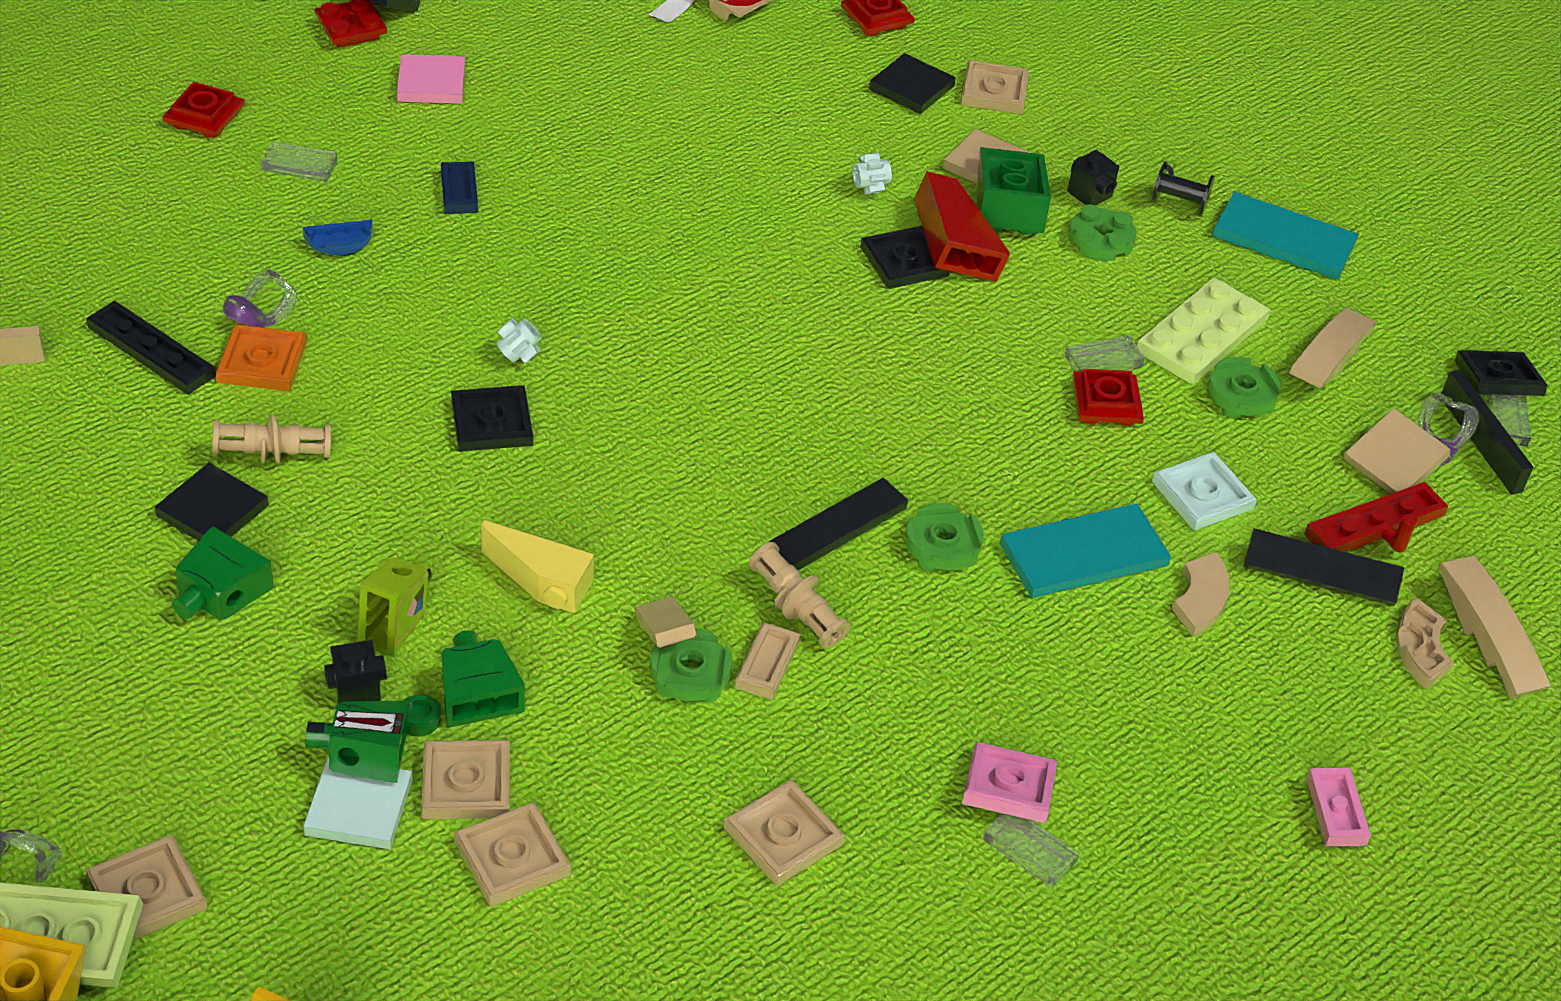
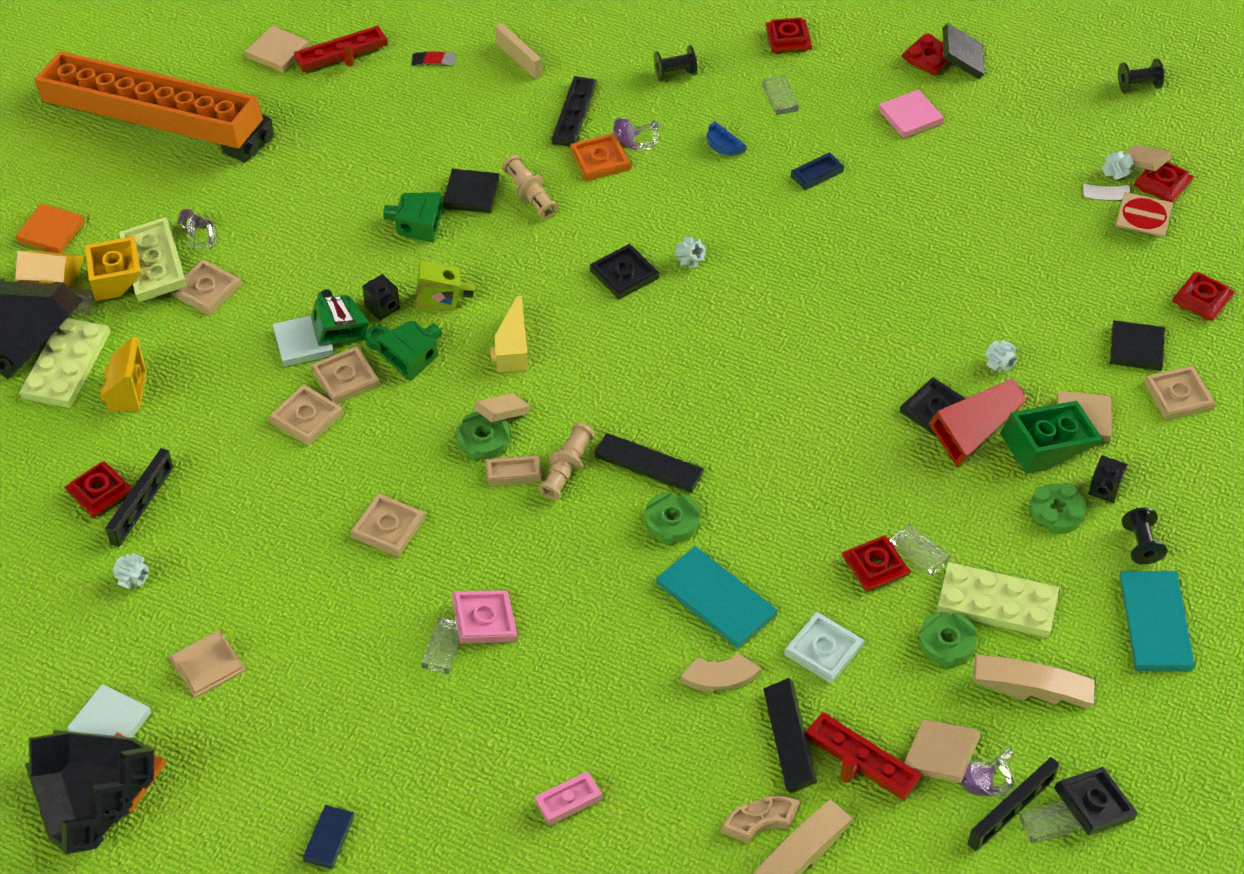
camera: 70 degrees right, 5 degrees up
none -> black piece [654,45,697,82]

